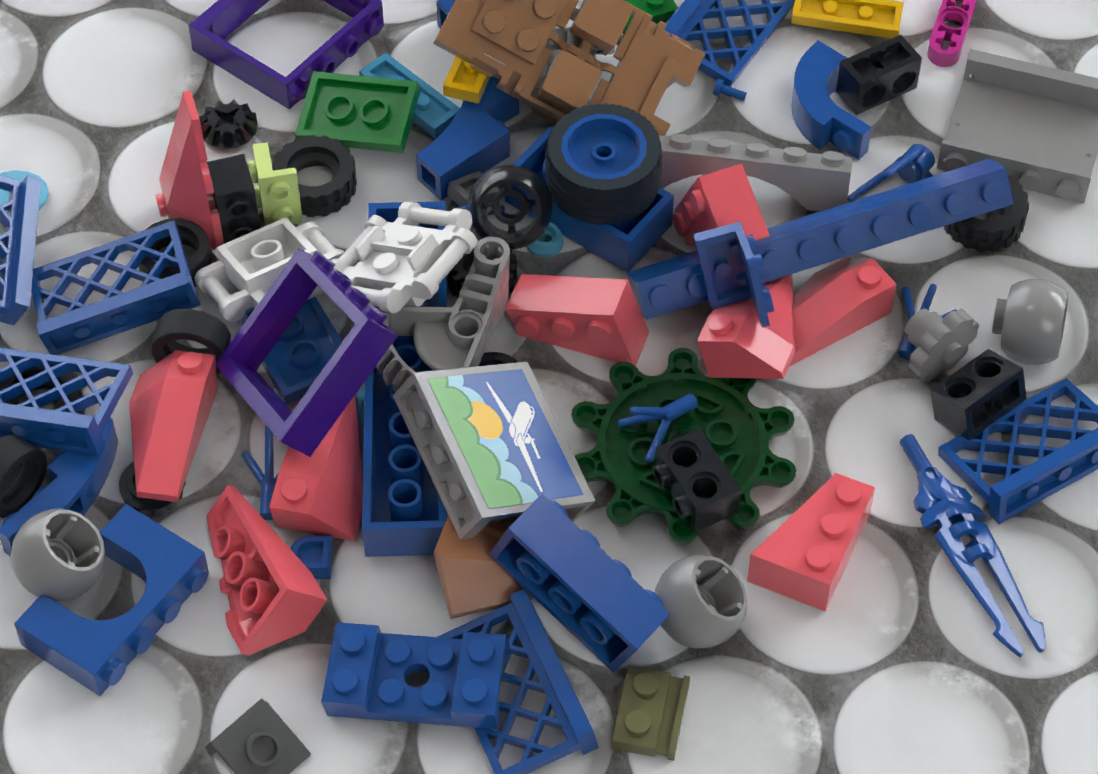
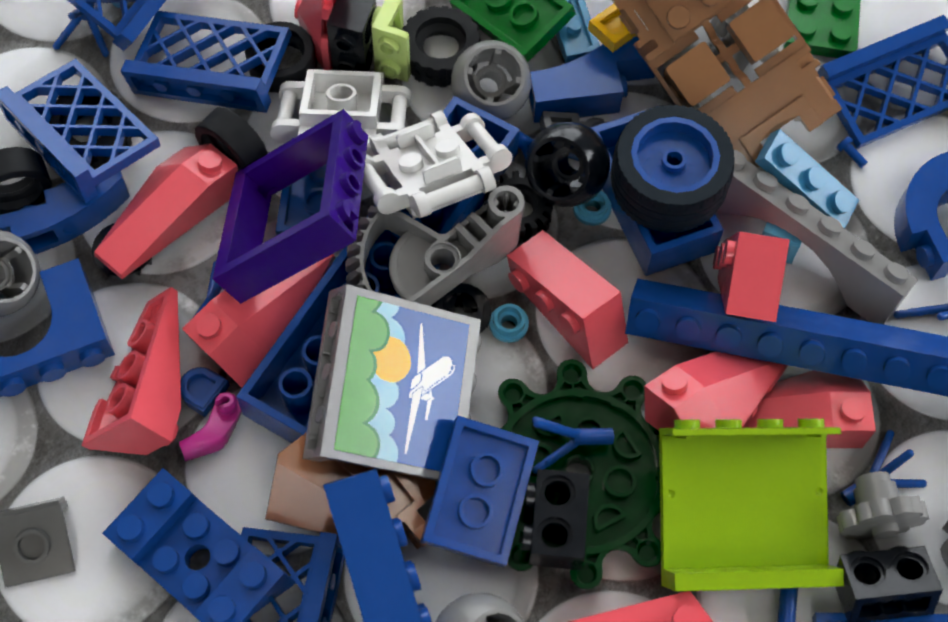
camera: 30 degrees right, 10 degrees up
blue bracket [693,222,774,328] -> none
none -> dark pink arm [179,392,242,462]
none -> blue plate [420,416,539,567]
none -> light grey wheel [451,40,531,120]
none -> medium azure plate [489,304,529,343]
none -> lime panel [659,418,844,592]
none -> dark azure plate [755,129,859,228]

